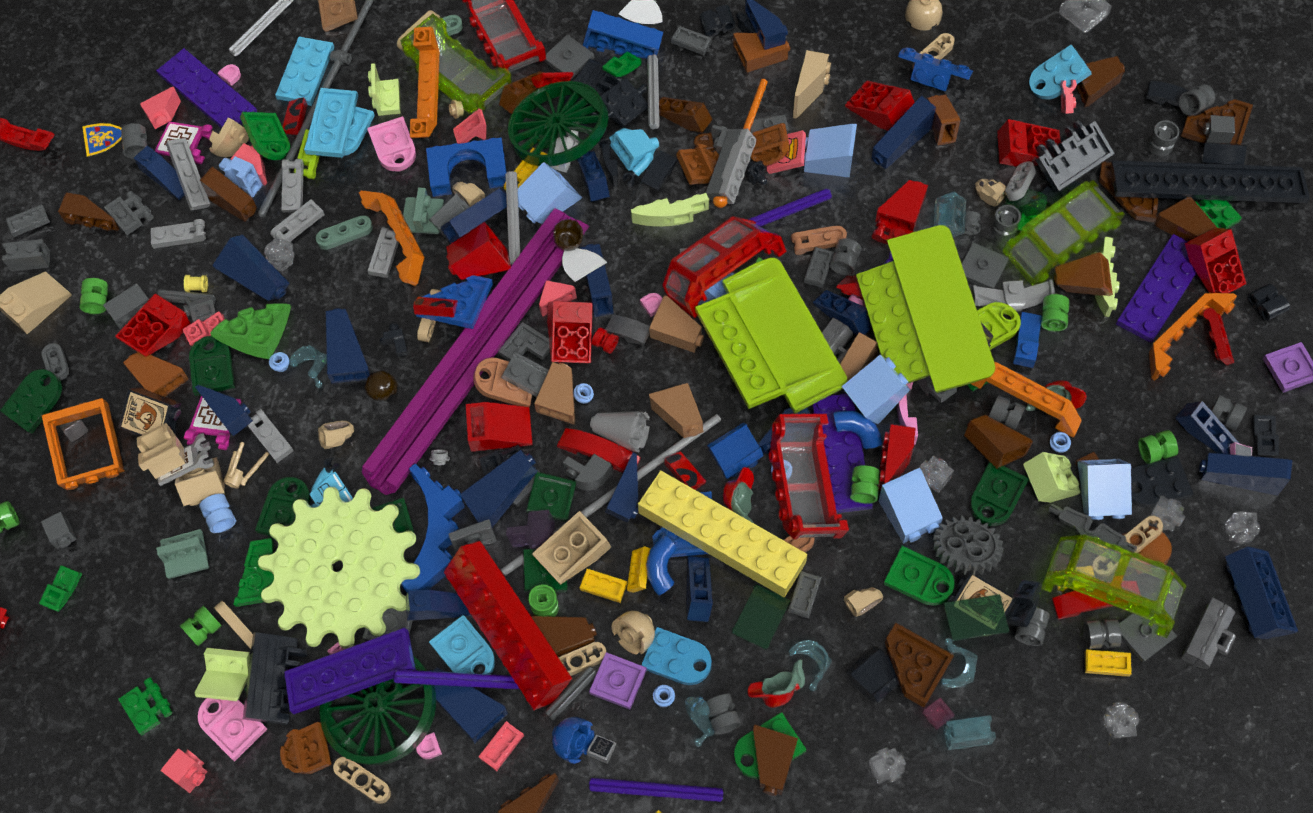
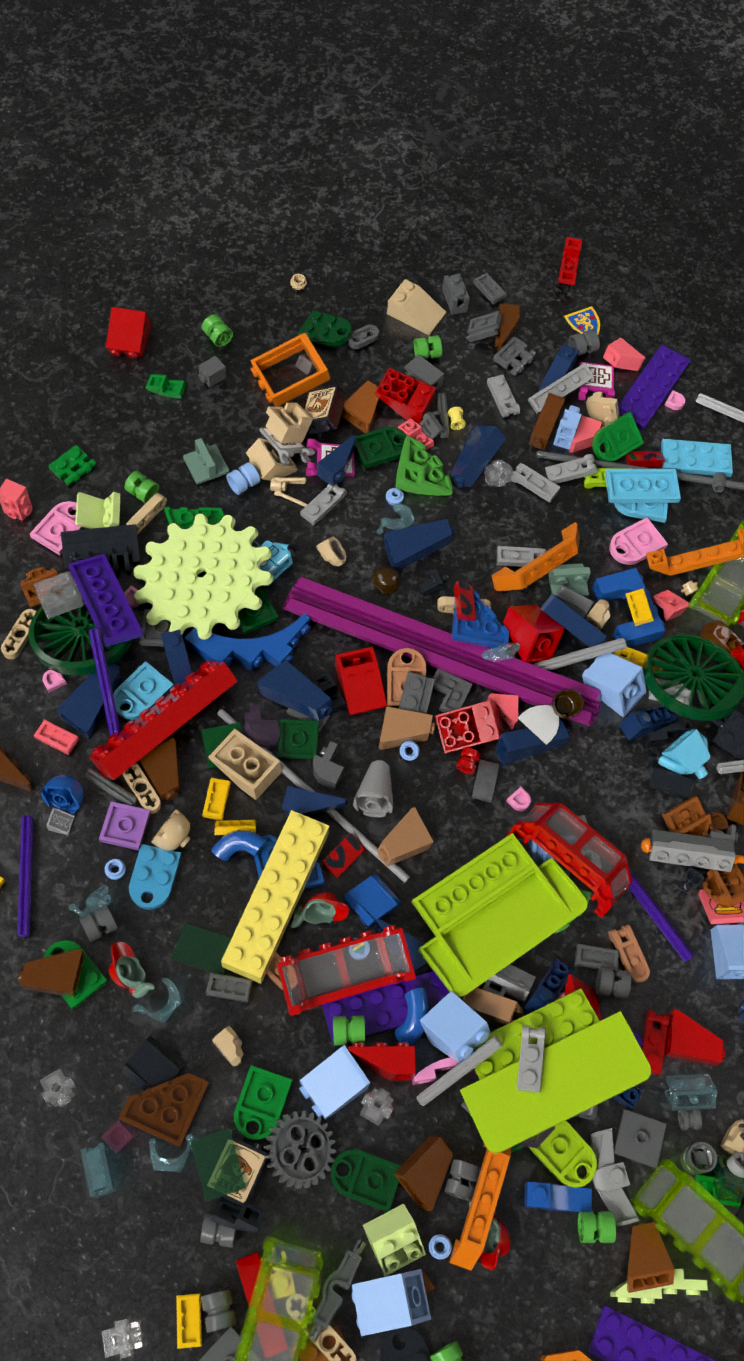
camera: 70 degrees right, 0 degrees up
dark green plate [255,477,311,536] -> none
sand green plate [316,216,373,250] -> none
yellowish green bracket [368,63,401,116] -> none
light grey plate [429,449,450,465] -> none
dark grey plate [449,519,496,553] -> none
bright green wheel [528,585,559,617] -> none
red slope [557,428,640,473] -> none
yellowish green slope [631,193,709,227] -> none
medium nougat slope [649,295,704,353] -> none
dark blue slope [686,556,713,622] -> none
none -> clear brick [34,571,84,618]
none -> light grey axle [417,1036,503,1106]
none -> dark grey plate [466,311,502,342]
none -> clear light blue helmet [482,642,520,661]
none -> light grey plate [517,1025,546,1093]
none -> yellow plate [626,588,654,626]

